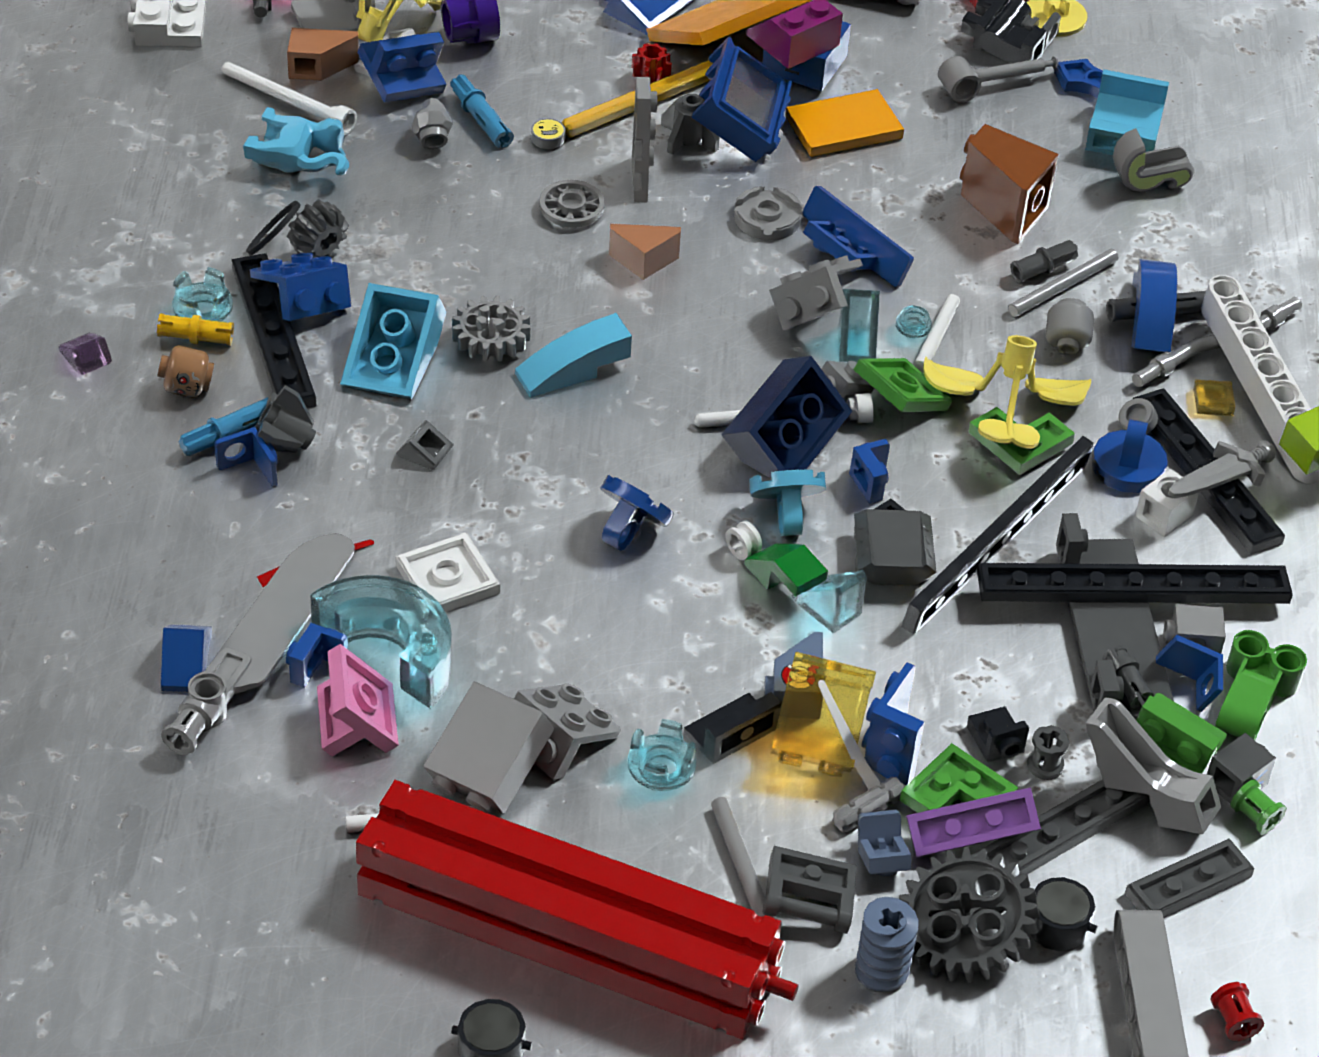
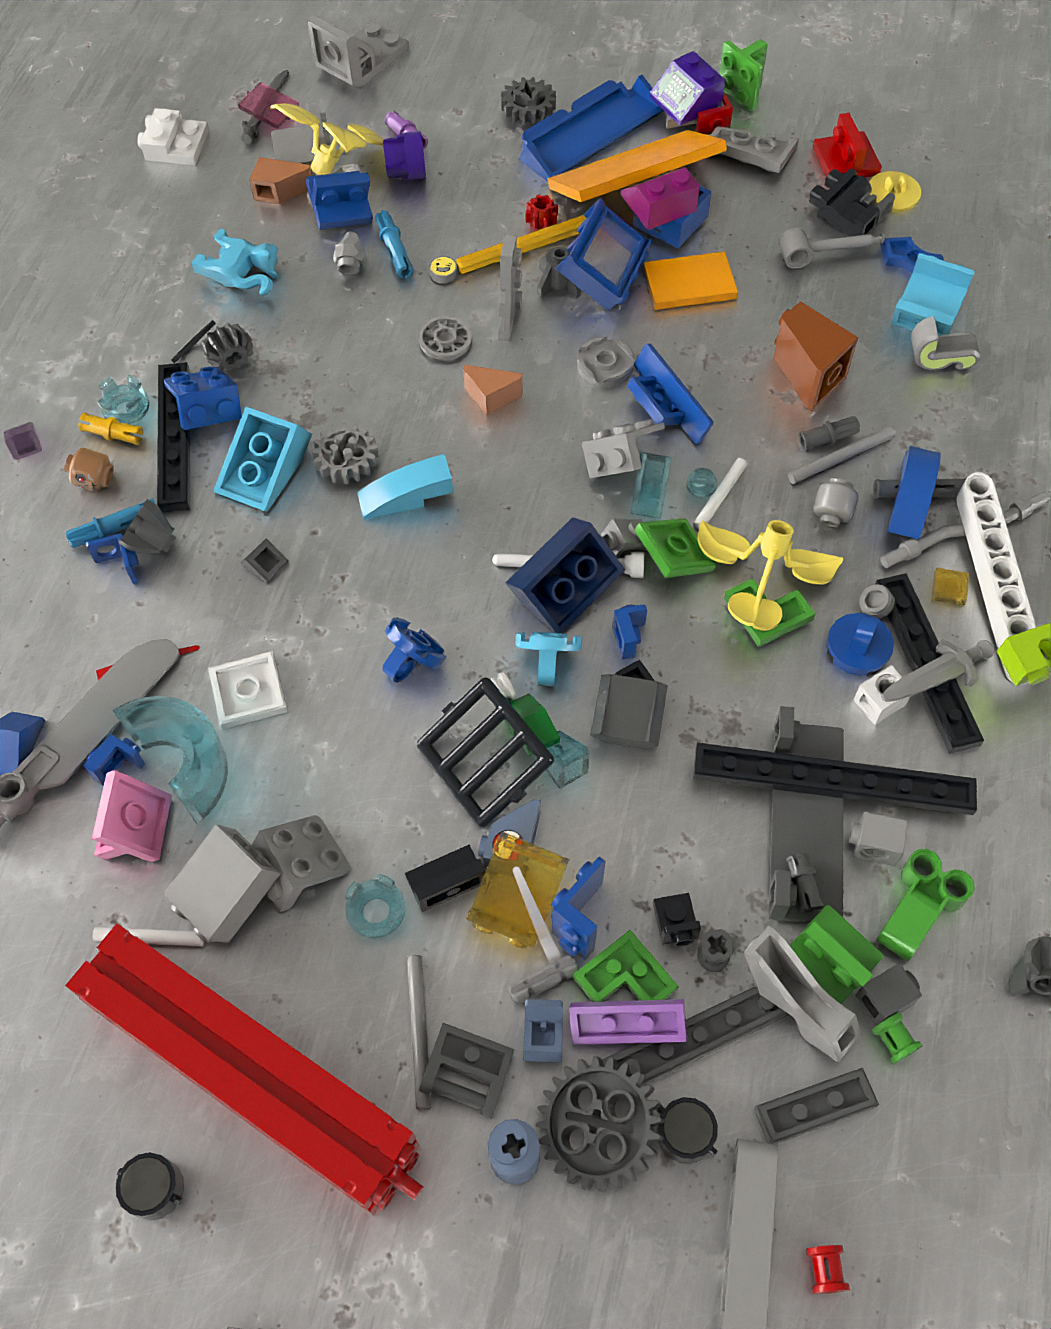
camera: 15 degrees right, 15 degrees up
white piece [222,62,357,135] -> none
black tile [901,436,1094,634] -> none
blue bracket [1156,635,1223,712] -> none
none -> black bar [416,677,554,828]

